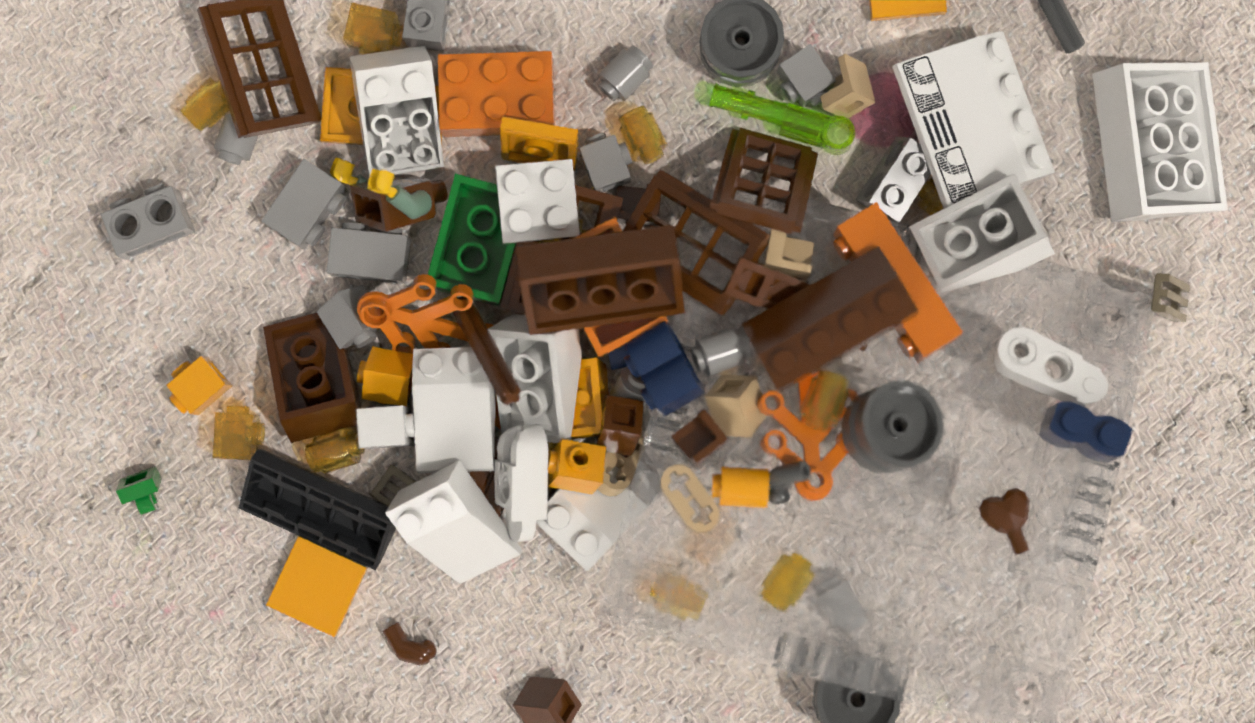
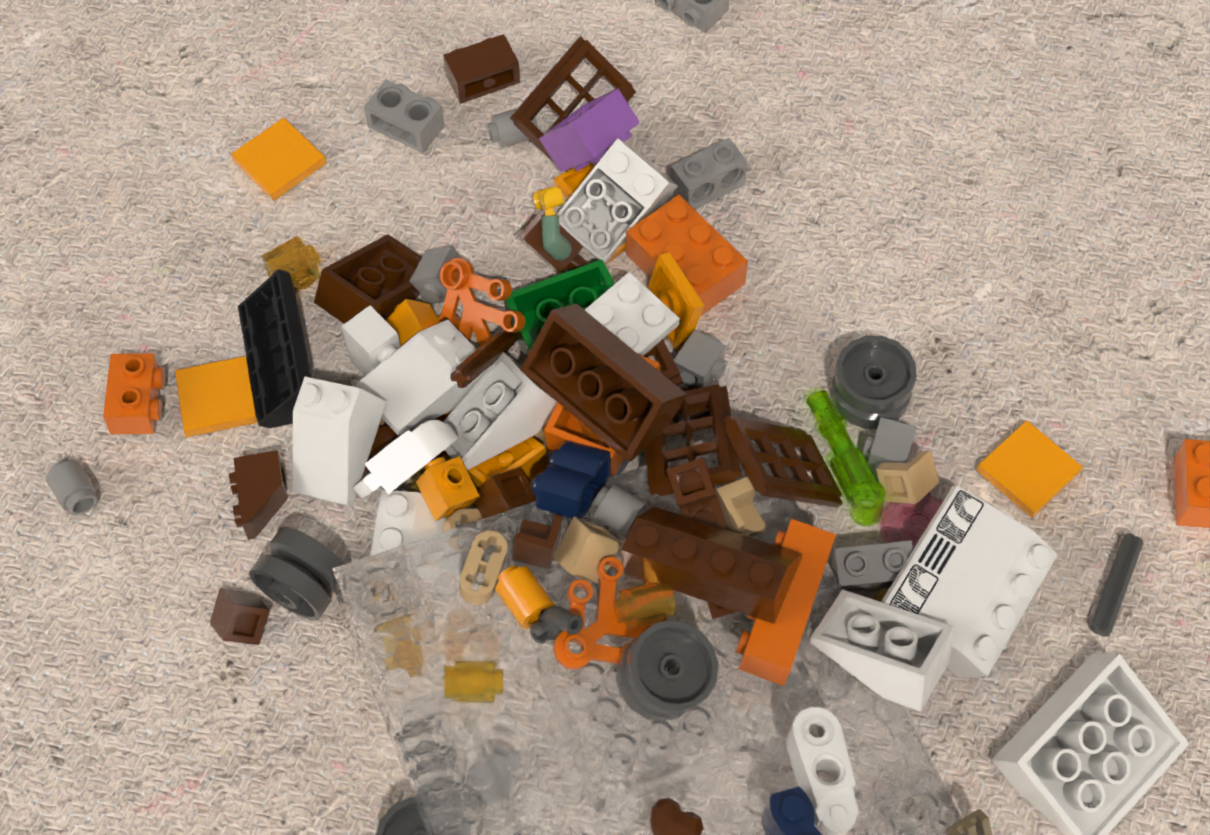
camera: 50 degrees right, 25 degrees down
green tile [116,466,162,515] -> none
light orange brick [166,356,233,415] -> none
clear yellow brick [180,77,229,132] -> none
light grey brick [261,159,347,250] -> none
clear yellow brick [305,427,365,474] -> none
light grey brick [326,222,411,284] -> none
clear yellow brick [343,3,404,55] -> none
reddish brown arm [382,622,437,666] -> none
light grey brick [598,45,653,101] -> none
clear yellow brick [618,106,668,165] -> none
none -> orange brick [103,353,165,434]
none -> reddish brown slope [229,450,288,540]
none -> light orange tile [231,117,326,201]
none -> dark grey wheel [249,527,350,620]
none -> reddish brown brick [443,34,521,104]
none -> medium lavender brick [539,88,640,172]

